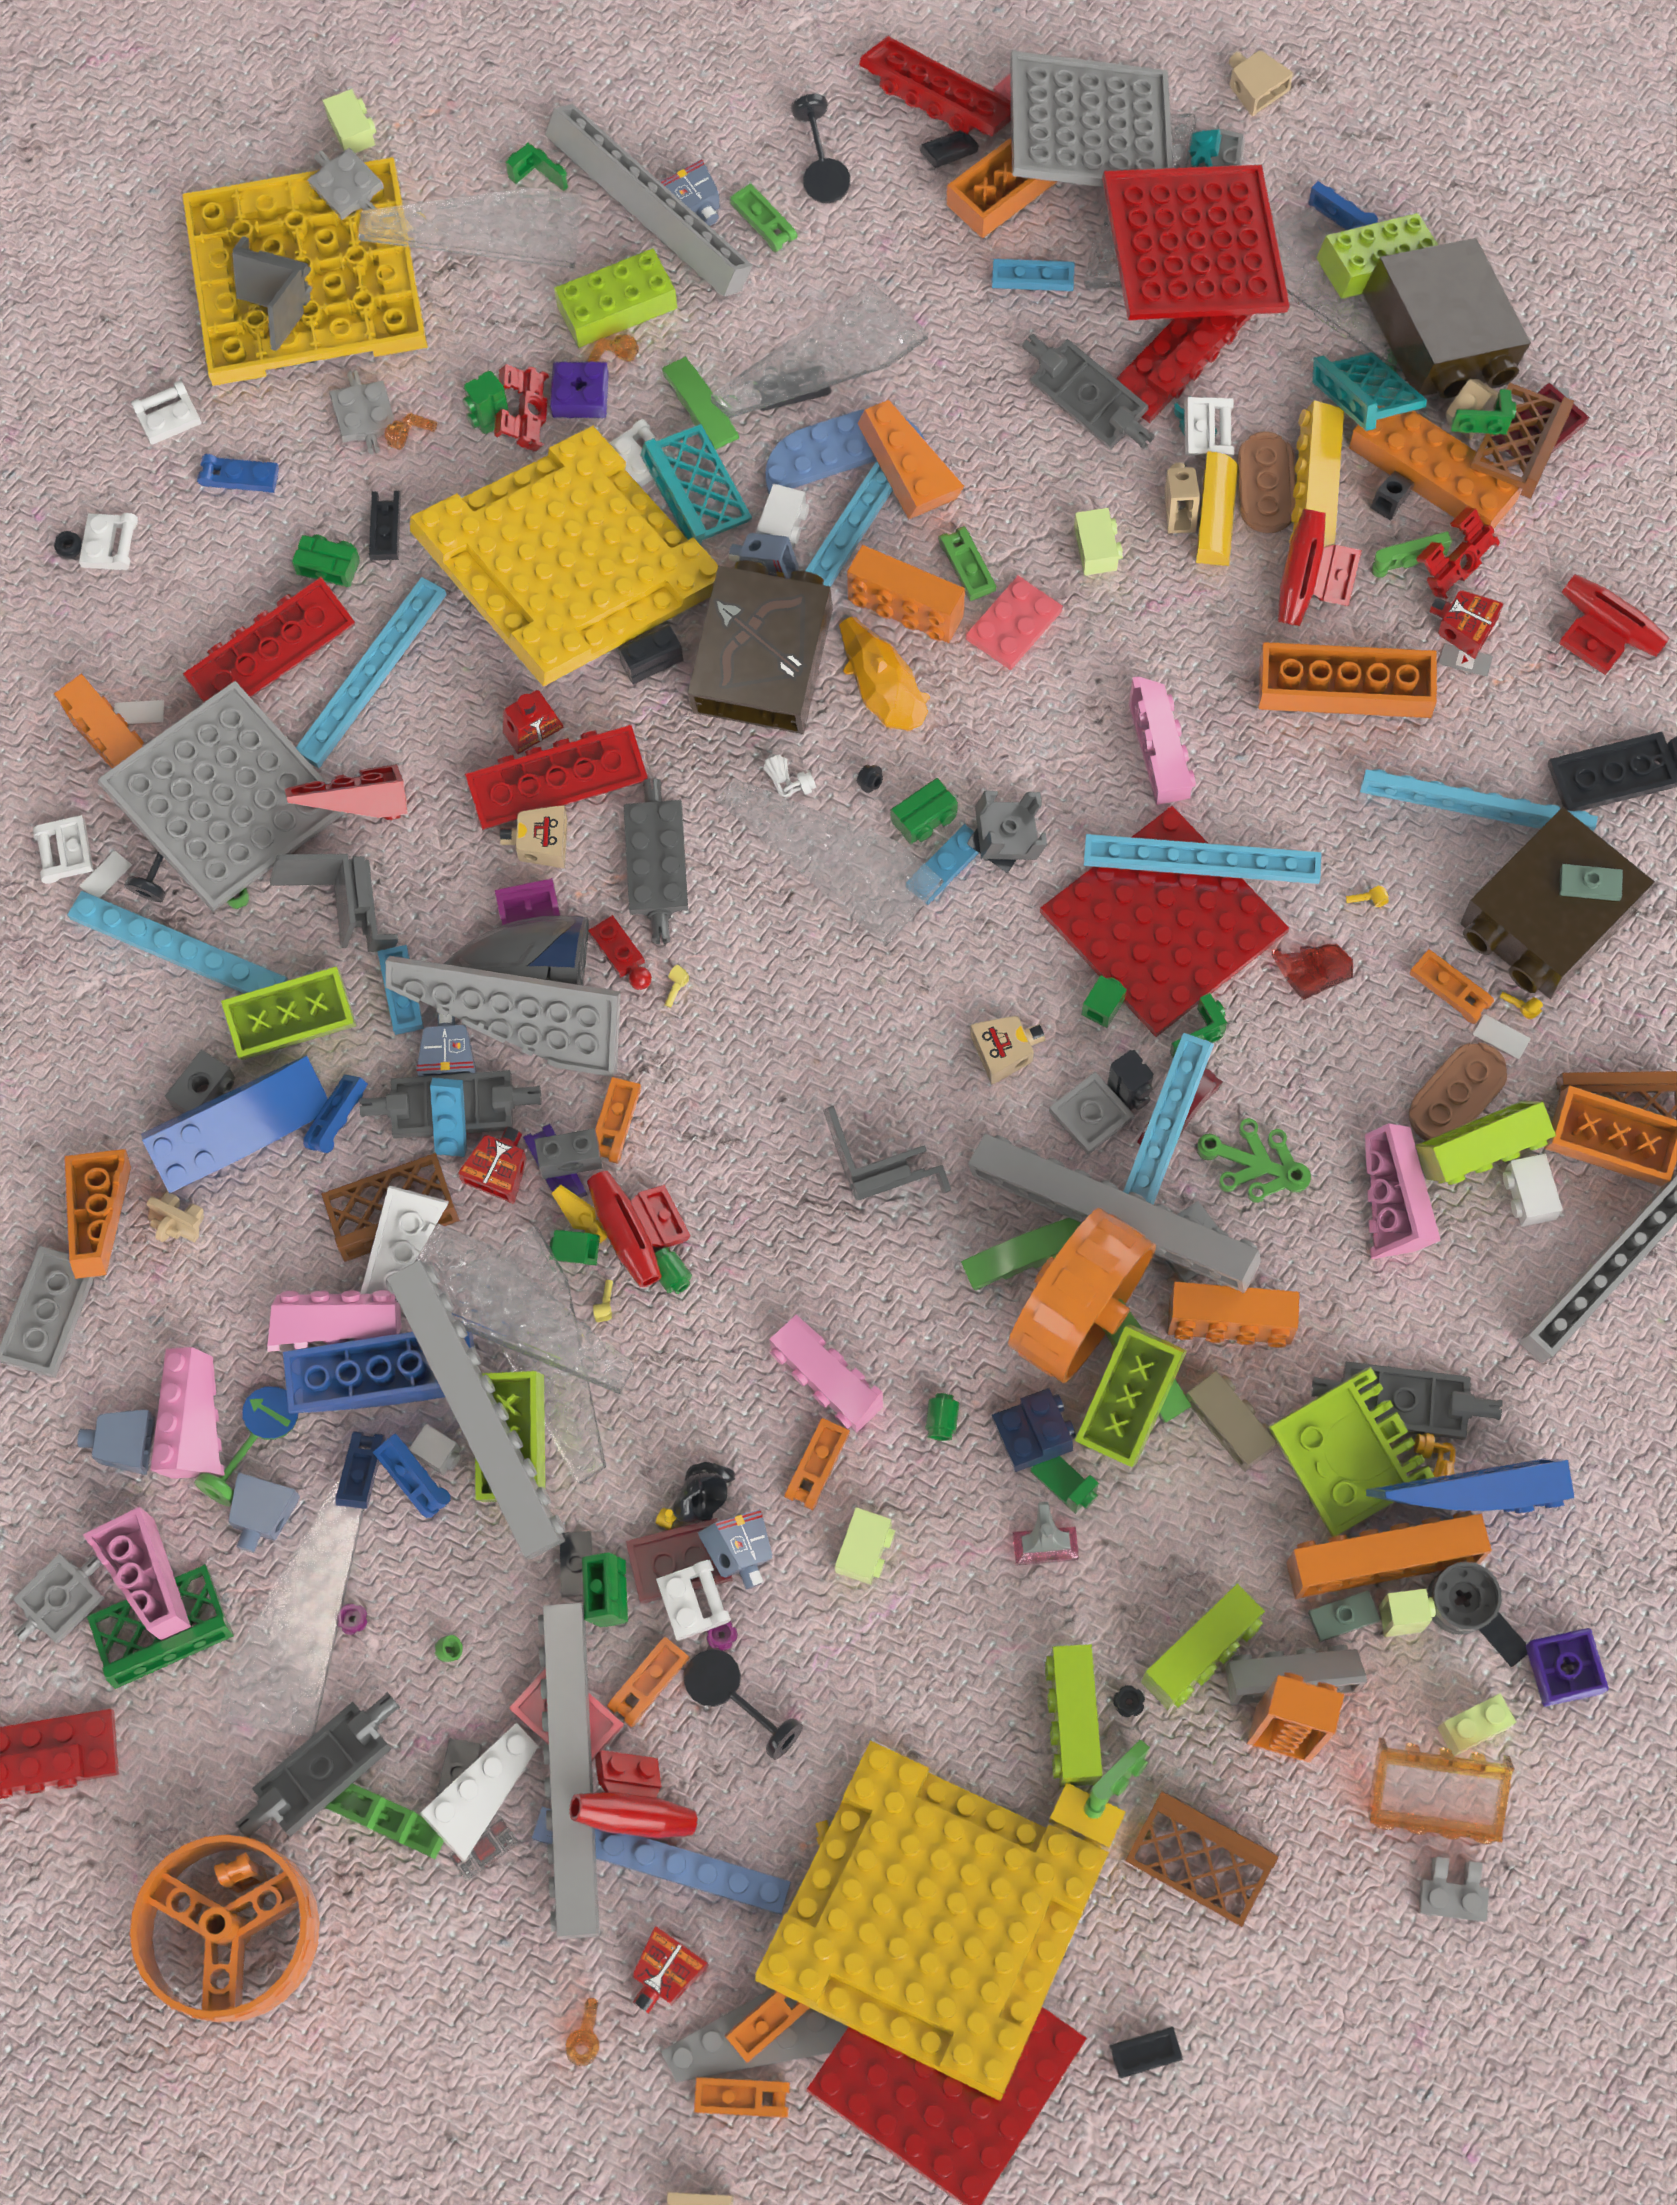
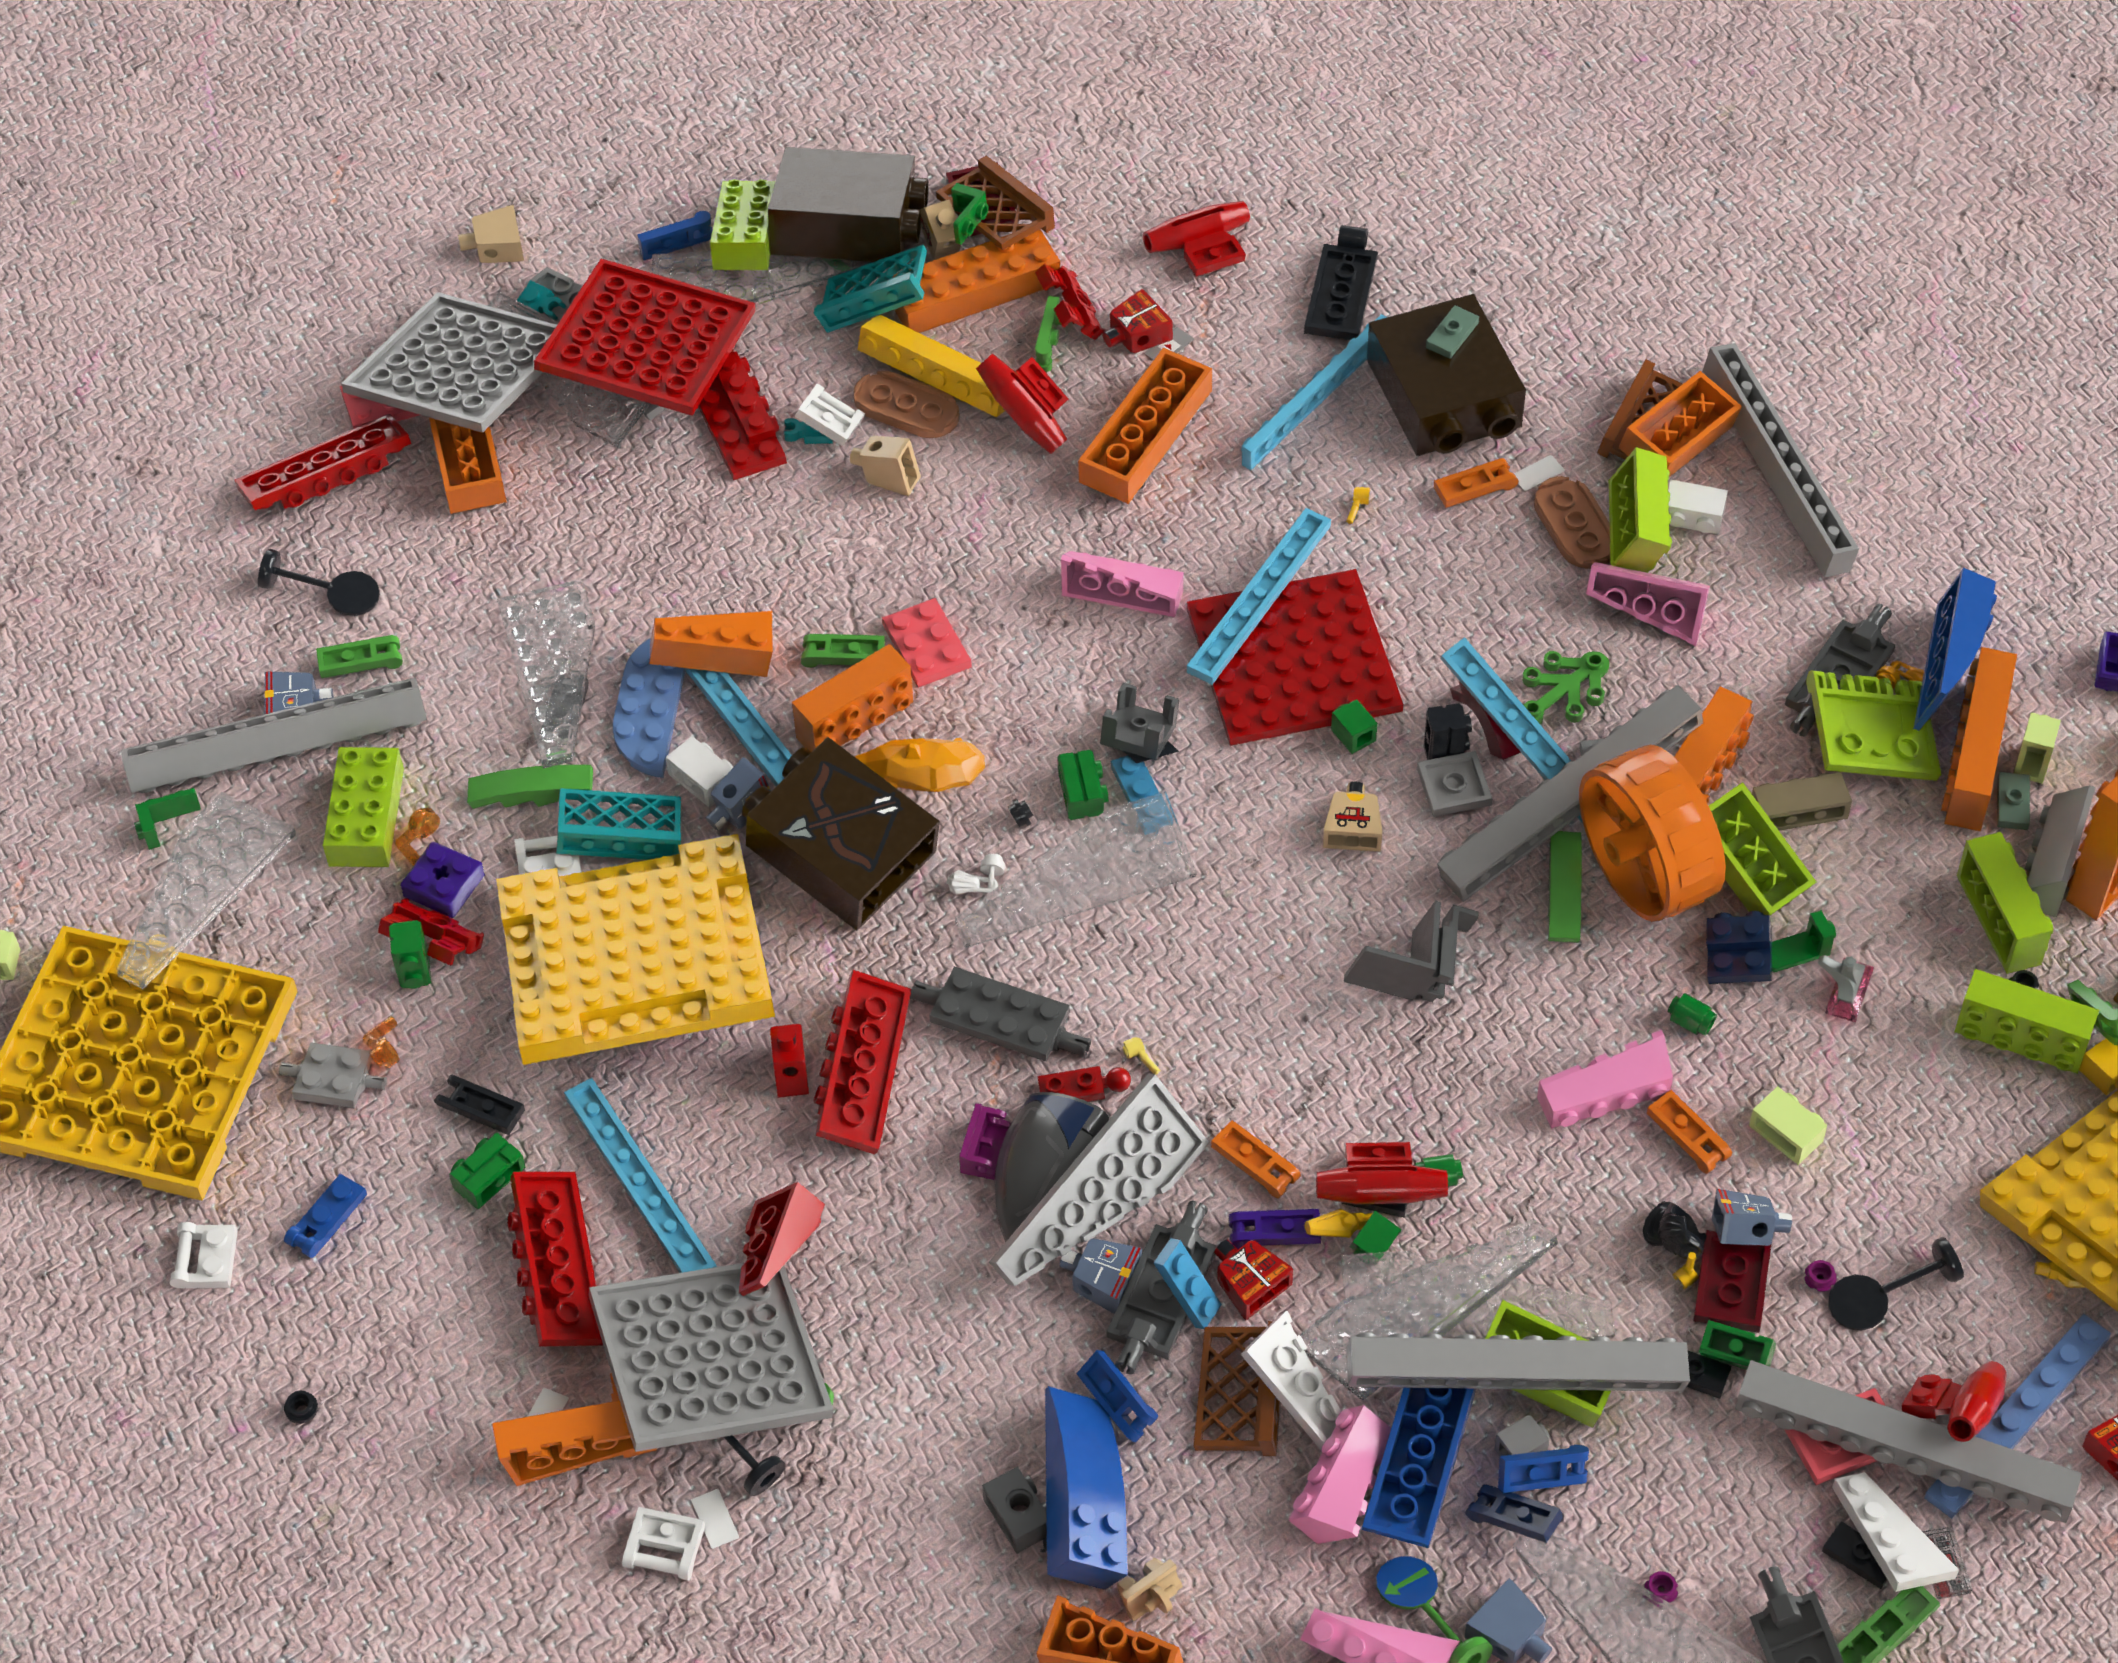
camera: 65 degrees left, 15 degrees down
medium azure plate [68,891,288,994] -> none
white plate [79,513,138,570] -> none
lime brick [221,966,357,1061] -> none
dark grey piece [232,236,312,351] -> none
dark grey piece [270,854,398,952] -> none
light grey plate [308,148,384,220] -> none
dark azure plate [378,945,424,1035] -> none
bright green hinge [435,1635,463,1662] -> none
tan torso [500,806,568,868] -> none
dark grey brick [535,1128,603,1179] -> none
light yellow hand [593,1280,613,1322] -> none
orange plate [607,1636,690,1728] -> none
black brick [618,624,684,684] -> none
white plate [656,1560,731,1641] -> none
black plate [920,130,979,168] -> none
dark azure plate [992,259,1075,291] -> none
dark grey plate [1022,334,1155,450] -> none
yellowish green piece [1074,508,1123,576] -> none
green bracket [1170,993,1227,1058] -> none
yellow brick [1196,451,1238,566] -> none
clear red slope [1272,943,1353,1000] -> none
black leg [1370,471,1415,521] -> none
dark grey wheel [1427,1562,1502,1635] -> none
black sticker [1479,1612,1528,1667] -> none
yellow hand [1500,991,1543,1019] -> none

